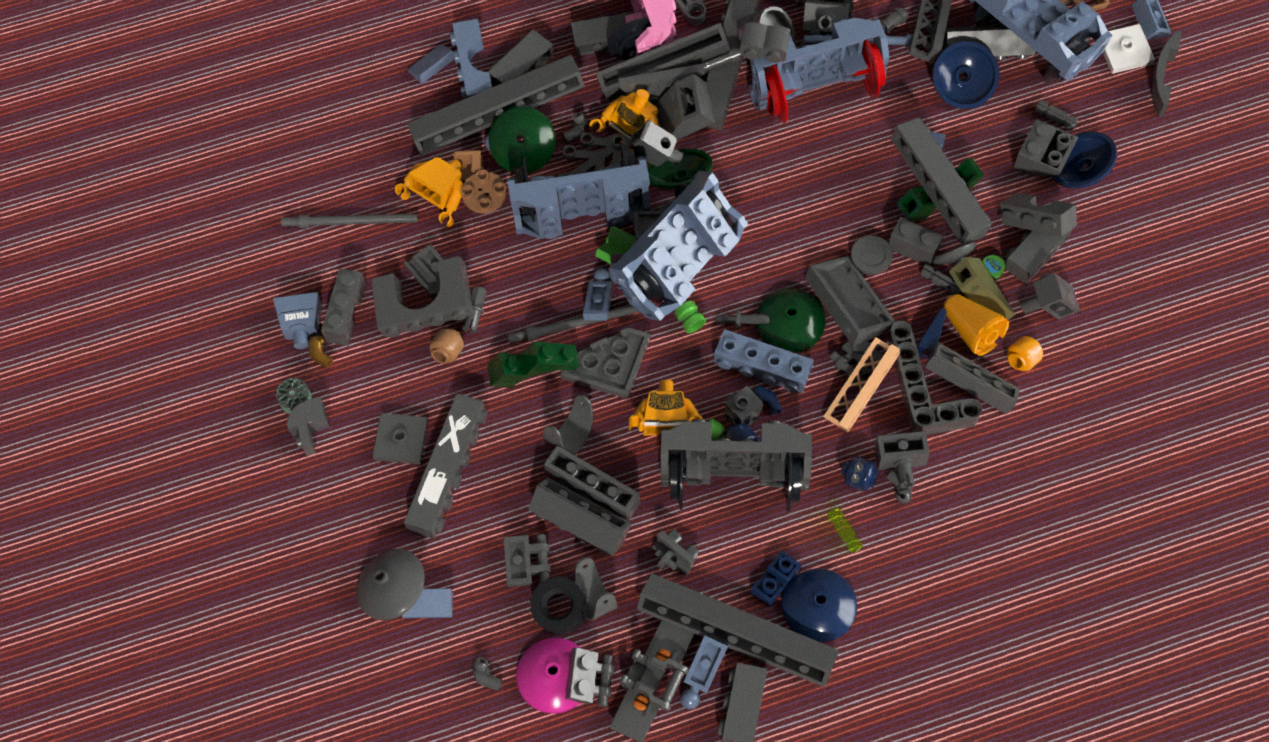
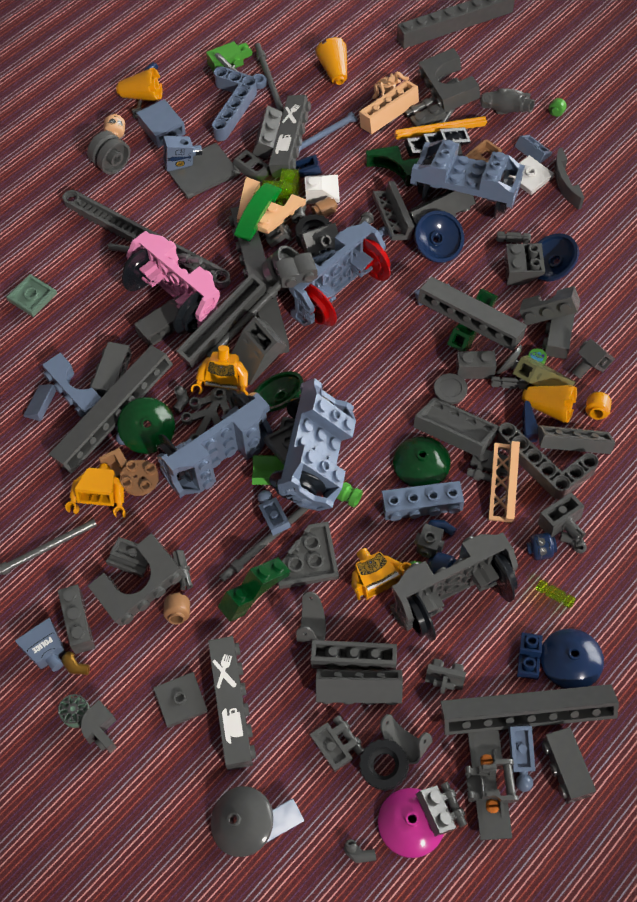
camera: 30 degrees left, 5 degrees down
dark grey wing [618,64,705,105] -> none
dark grey torso [627,120,683,166] -> none
dark grey piece [716,311,769,328] -> none

